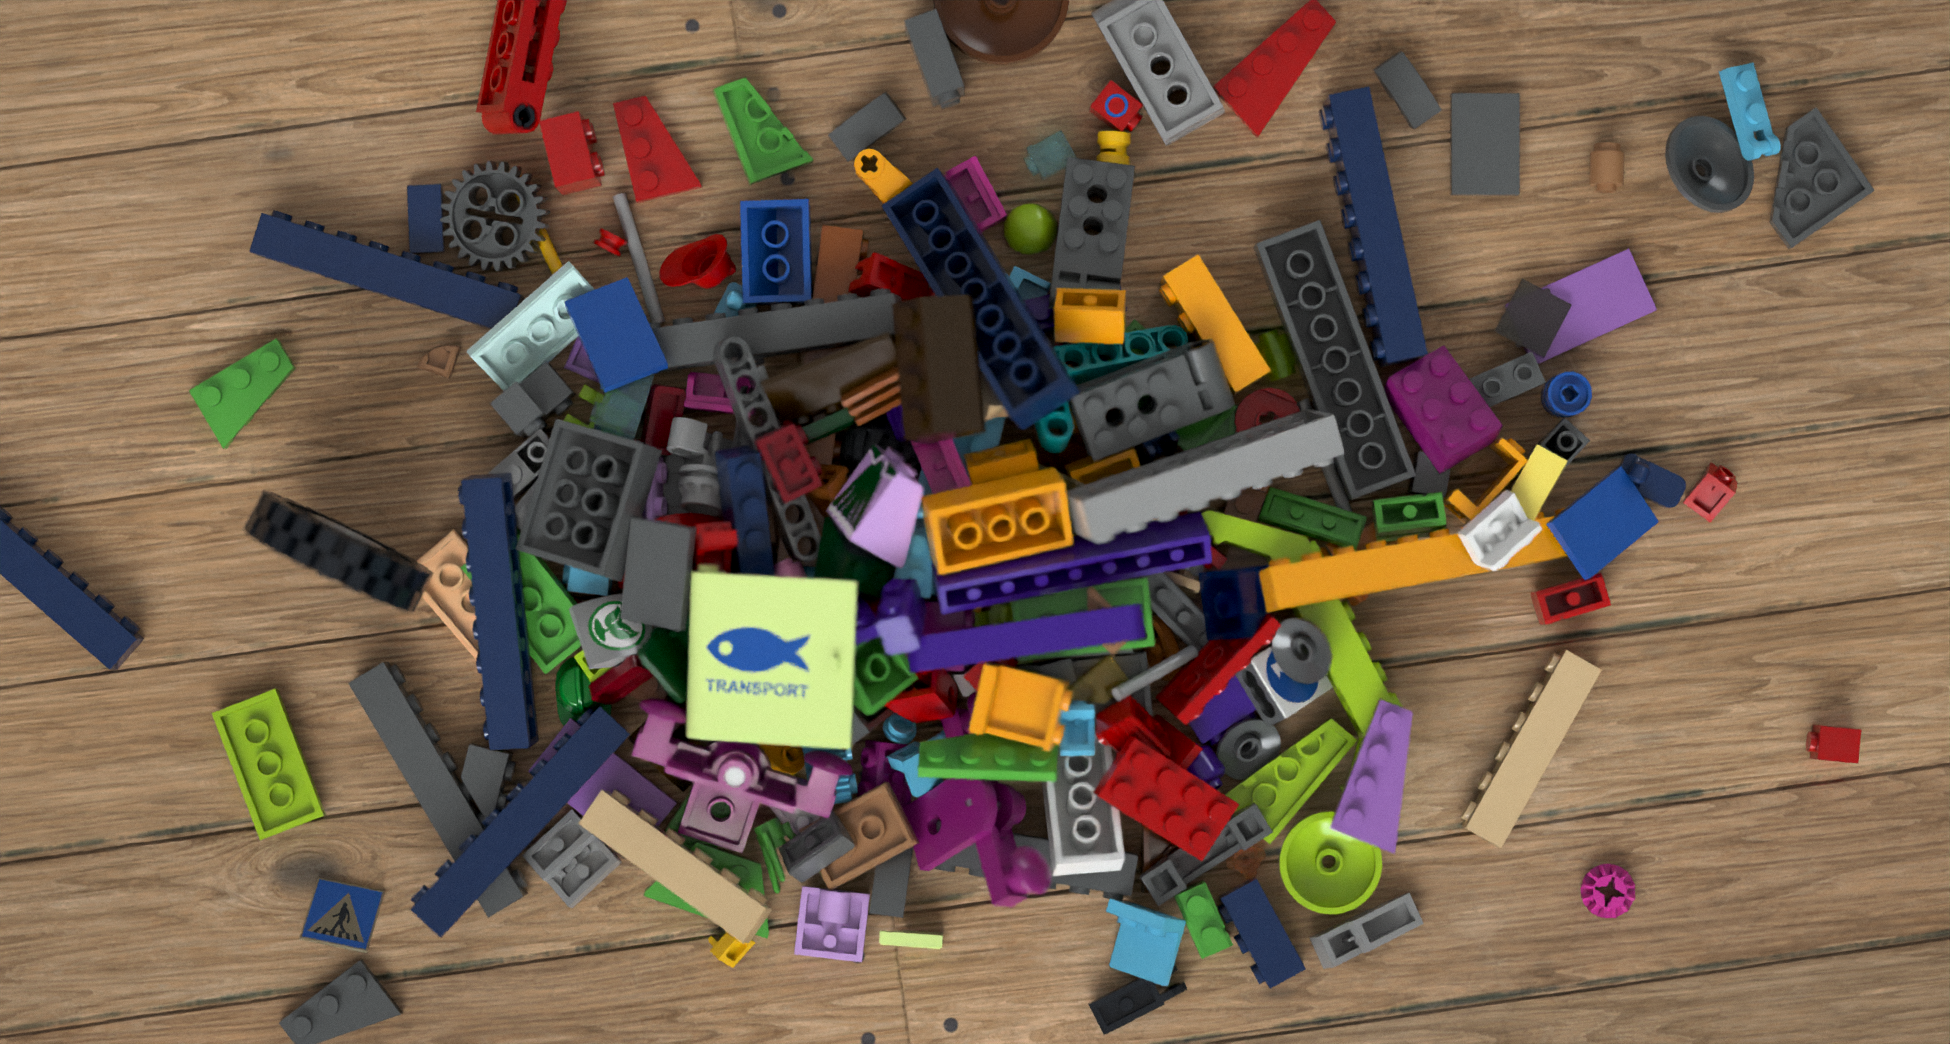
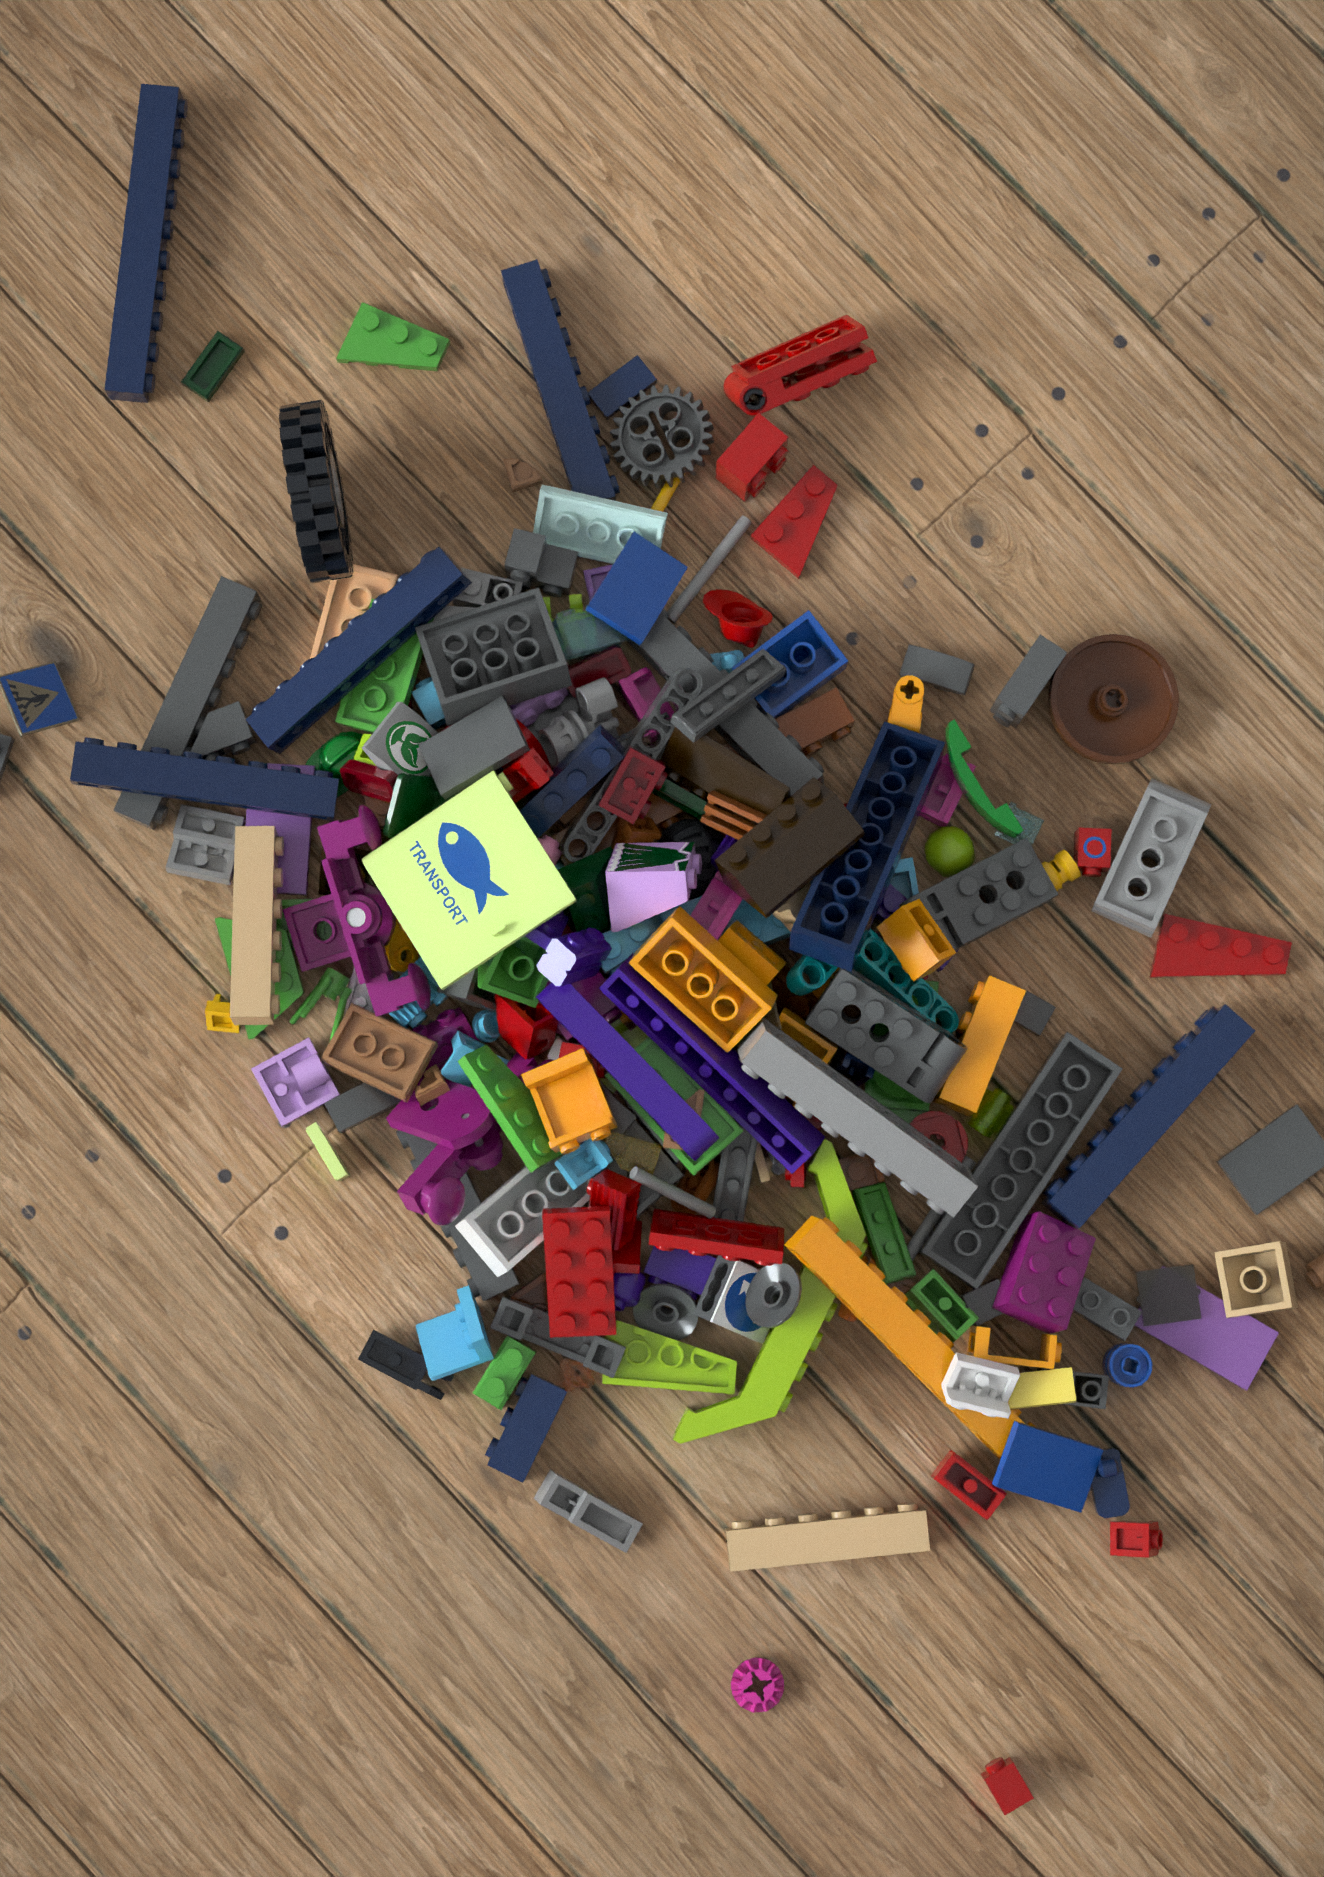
camera: 50 degrees right, 5 degrees down
lime plate [212,688,326,840] -> none
red bush [593,228,628,257] -> none
bright green wing [713,77,813,185] -> none
dark grey slope [779,811,855,882] -> none
red hinge [848,252,929,302] -> none
clear blue slope [1198,565,1270,641] -> none
lime dish [1279,811,1382,914] -> none
medium lavender wing [1329,699,1413,854] -> none
dark grey slope [1373,51,1442,129] -> none
none -> dark green tile [181,331,245,402]
none -> medium nougat tile [415,1064,450,1106]
none -> dark grey tile [670,649,787,743]
none -> green slope [945,719,1024,839]
none -> dark grey tile [1014,991,1056,1036]
none -> tan slope [1214,1241,1298,1318]

